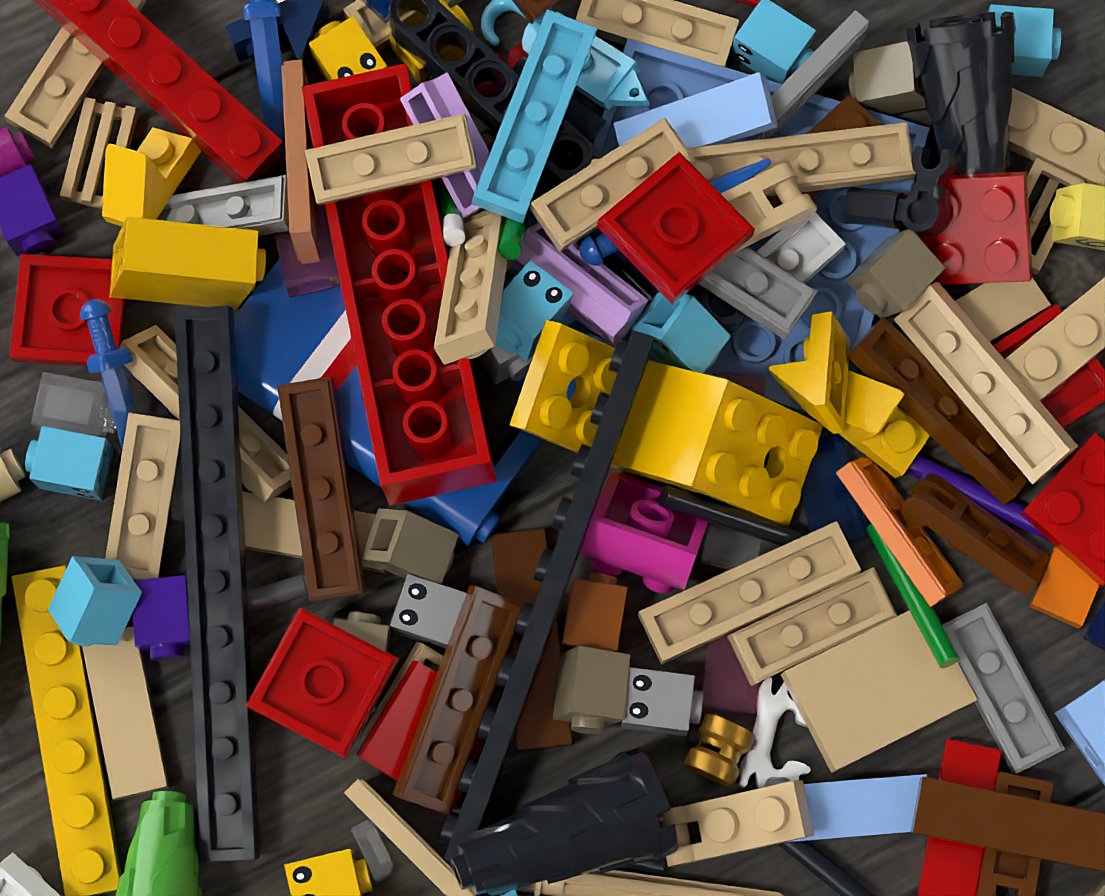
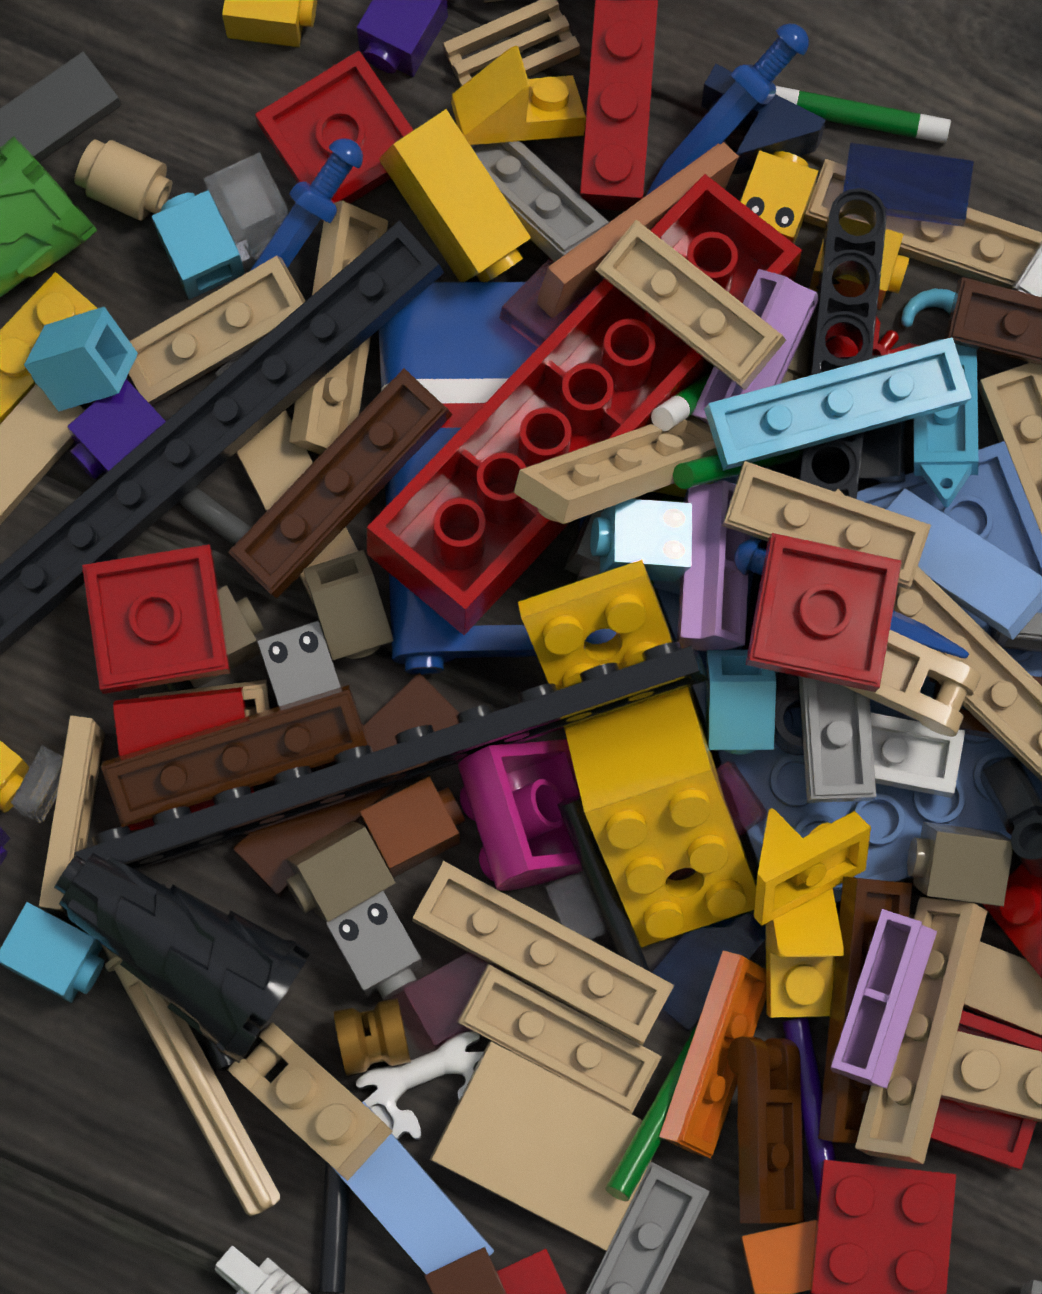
camera: 55 degrees right, 0 degrees up
none -> lavender piece [831,909,937,1088]

